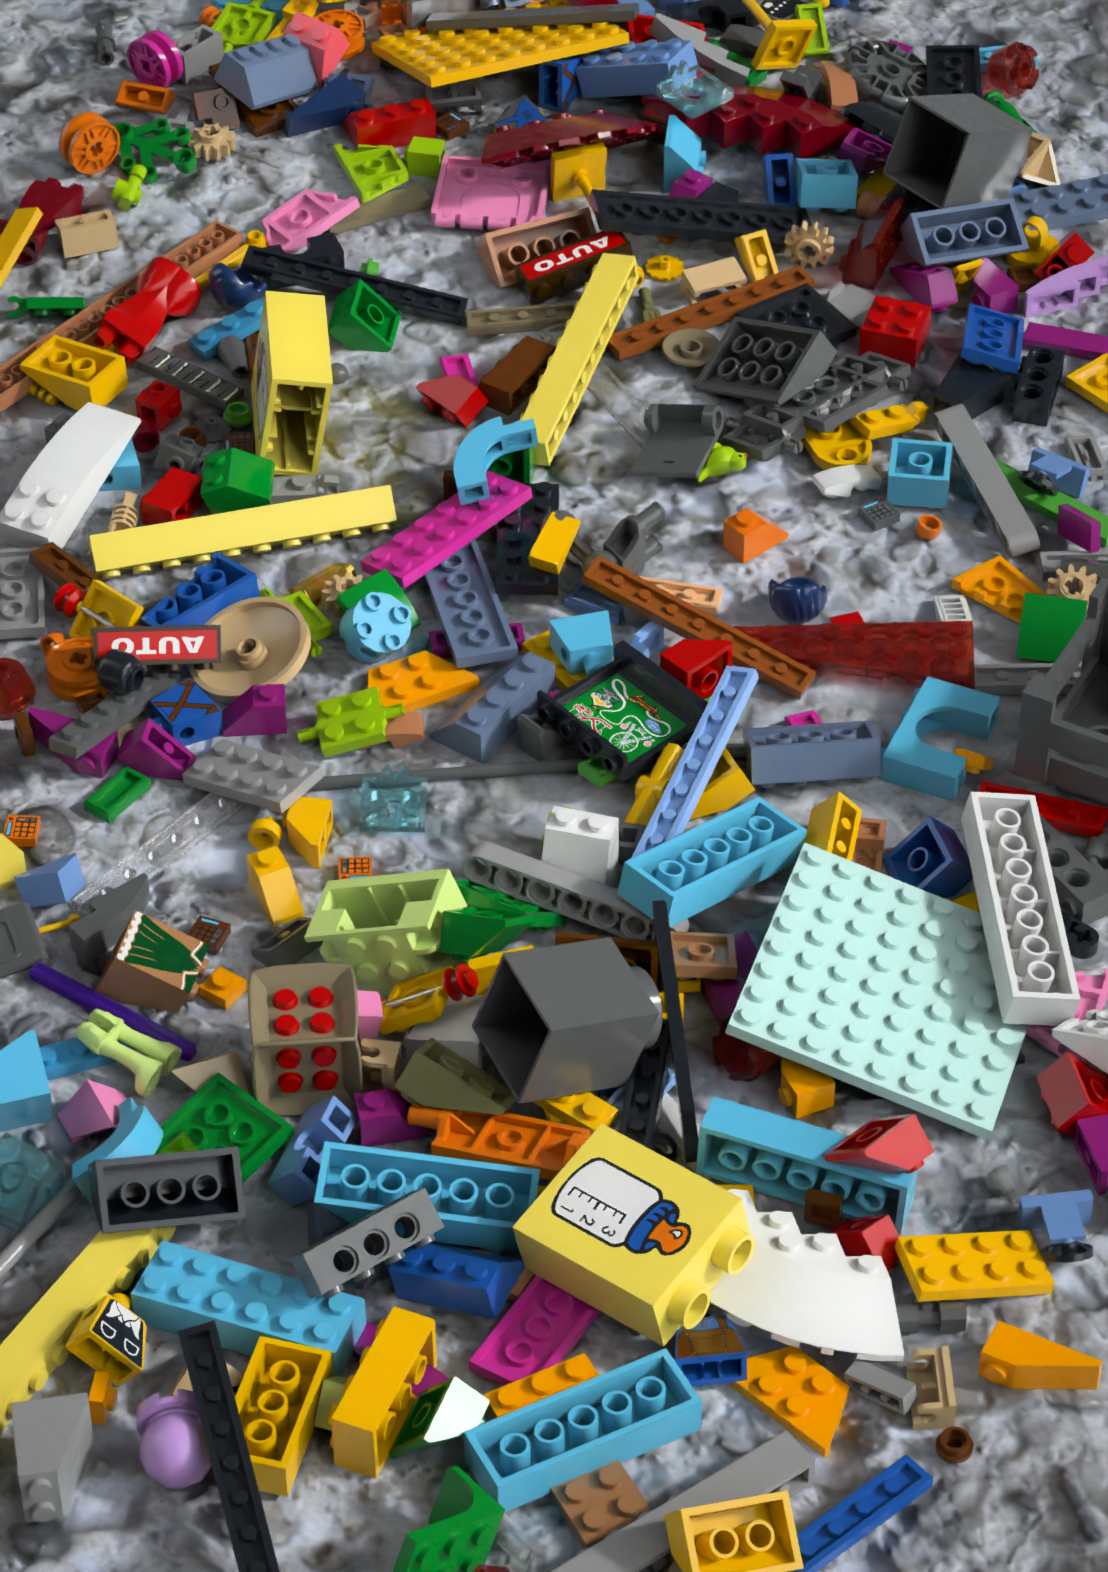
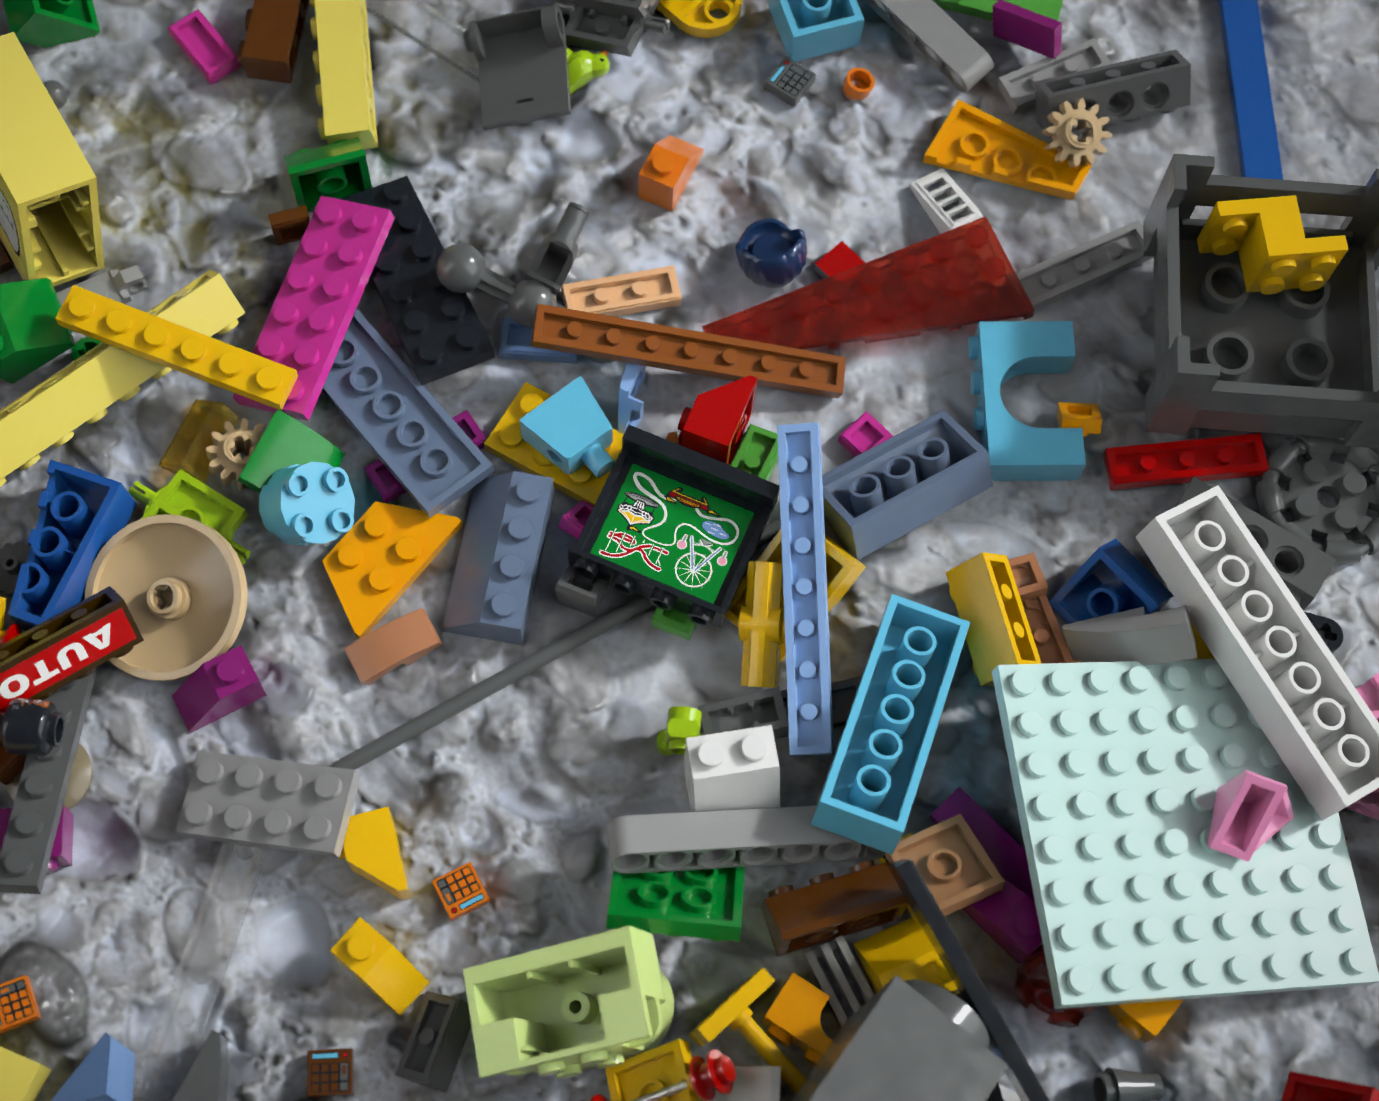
camera: 30 degrees left, 25 degrees up
green tile [84,766,152,823] -> none
magenta slope [117,718,197,781] -> none
blue torso [150,677,223,746] -> none
yellow tile [248,817,283,850] -> none
lime plate [297,686,406,758] -> none
clear light blue piece [359,765,428,833] -> none
red slope [415,374,488,428] -> none
green slope [439,906,535,961] -> none
medium azure arch [453,416,539,505] -> none
yellow slope [528,512,581,575] -> none
white slope [812,465,883,498] -> none
green slope [1016,593,1088,662] -> none
none -> yellow plate [55,285,298,411]
none -> light grey slope [1062,606,1197,666]
none -> bright pink slope [1208,770,1294,862]

